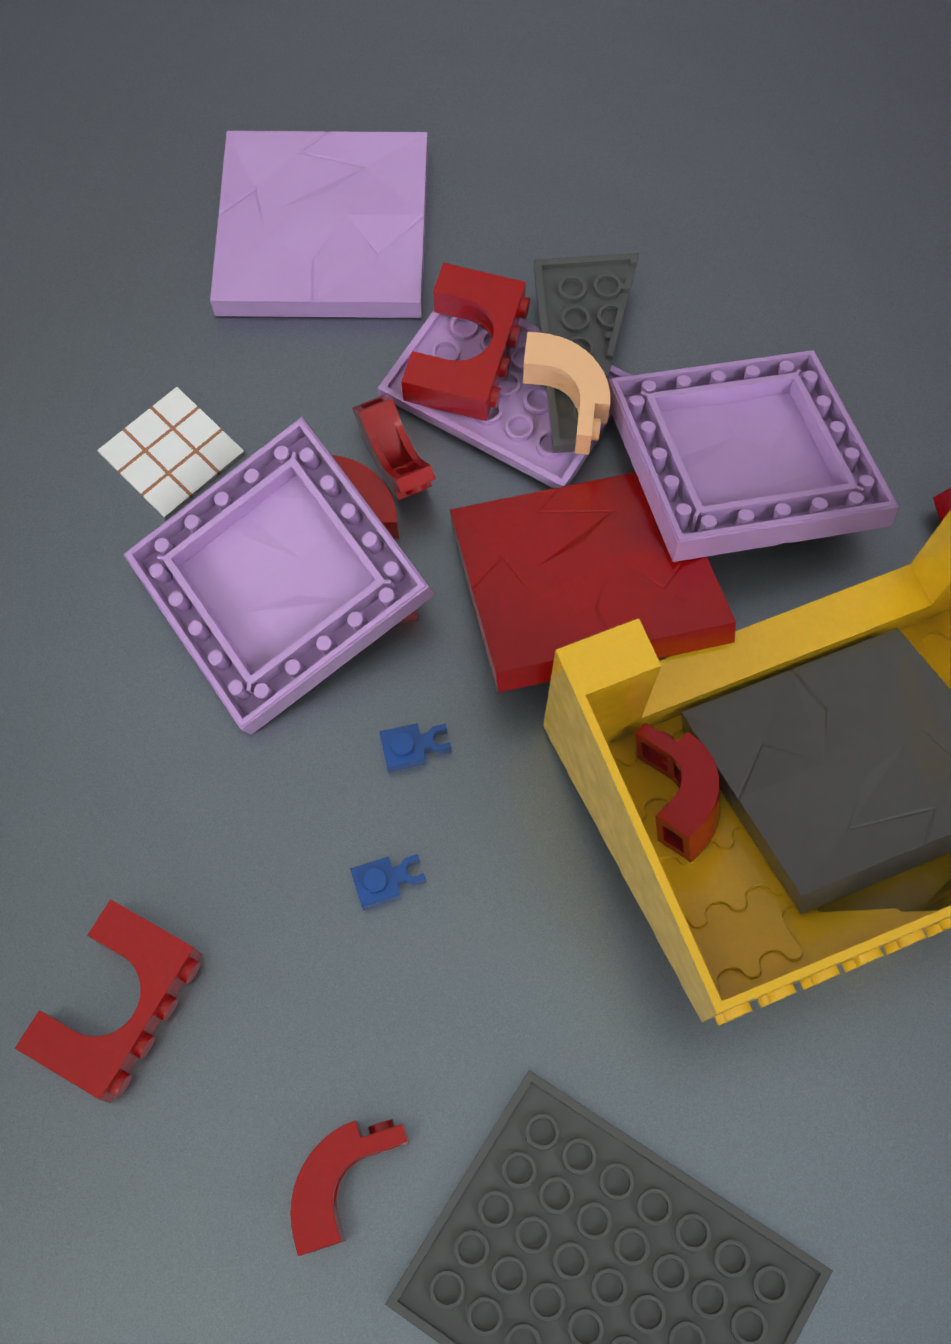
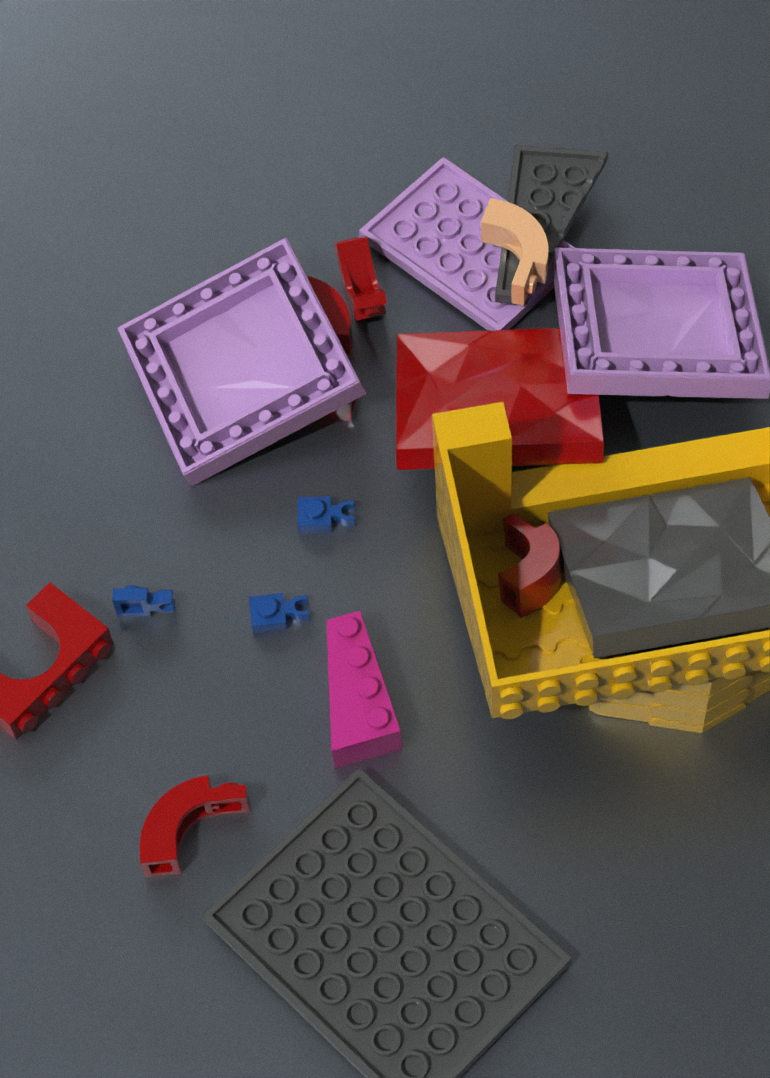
camera: 15 degrees right, 10 degrees down
white piece [97,387,245,519] -> none
lavender tile [210,131,428,318] -> none
red arch [401,262,530,421] -> none
none -> blue plate [112,585,175,617]
none -> dark pink wedge [326,610,402,769]

